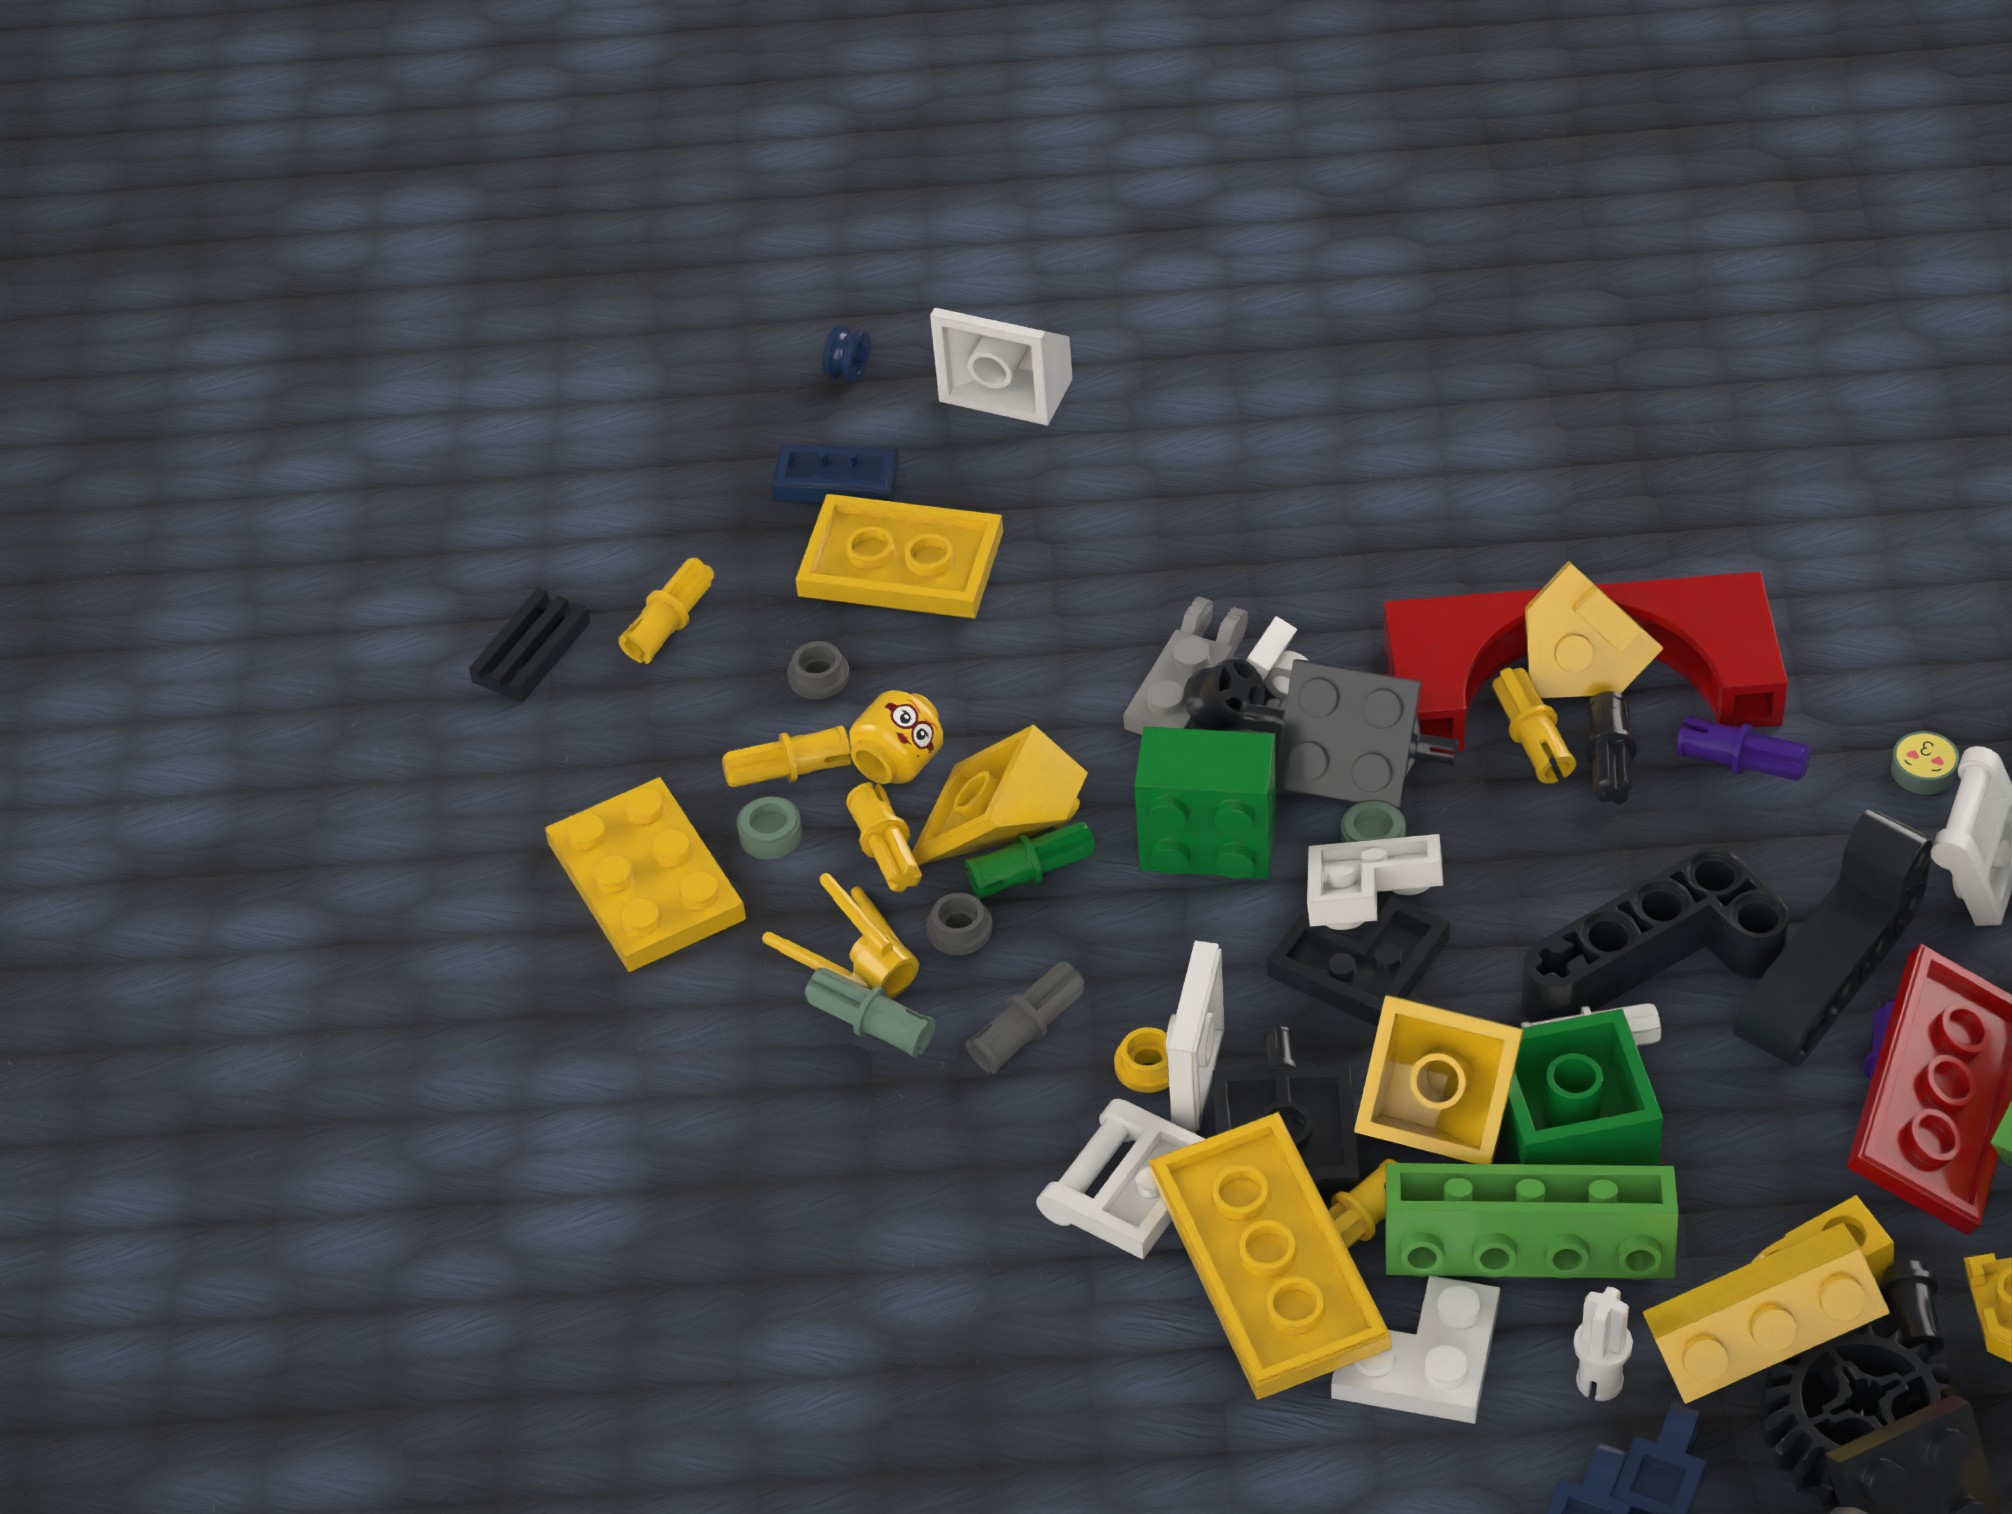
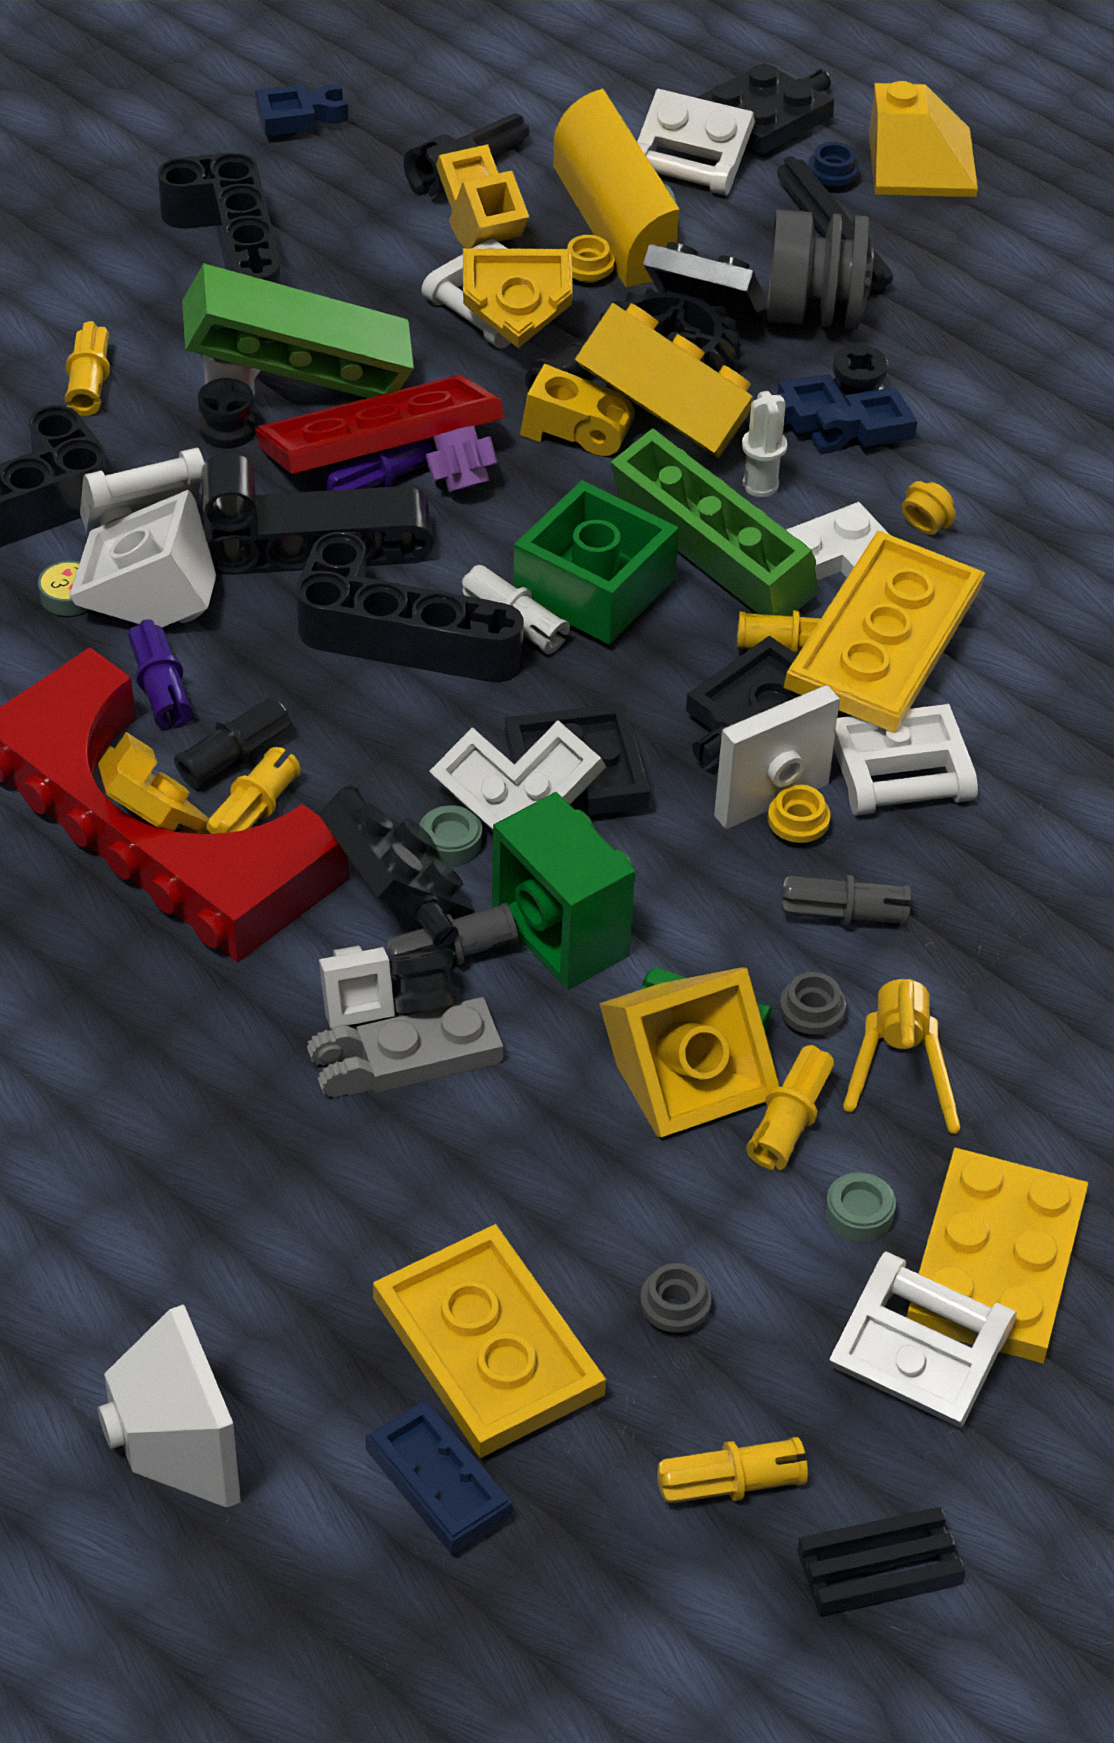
camera: 140 degrees left, 0 degrees up
yellow axle [722,725,851,787] -> none
sand green axle [805,968,936,1058] -> none
dark blue bush [822,325,871,382] -> none
yellow head [849,690,943,784] -> none
yellow slope [1354,995,1524,1164] -> none
none -> white slope [69,490,216,627]
none -> medium lavender gear [426,426,498,492]
none -> white plate [829,1252,1017,1429]
none -> yellow plate [901,481,956,535]

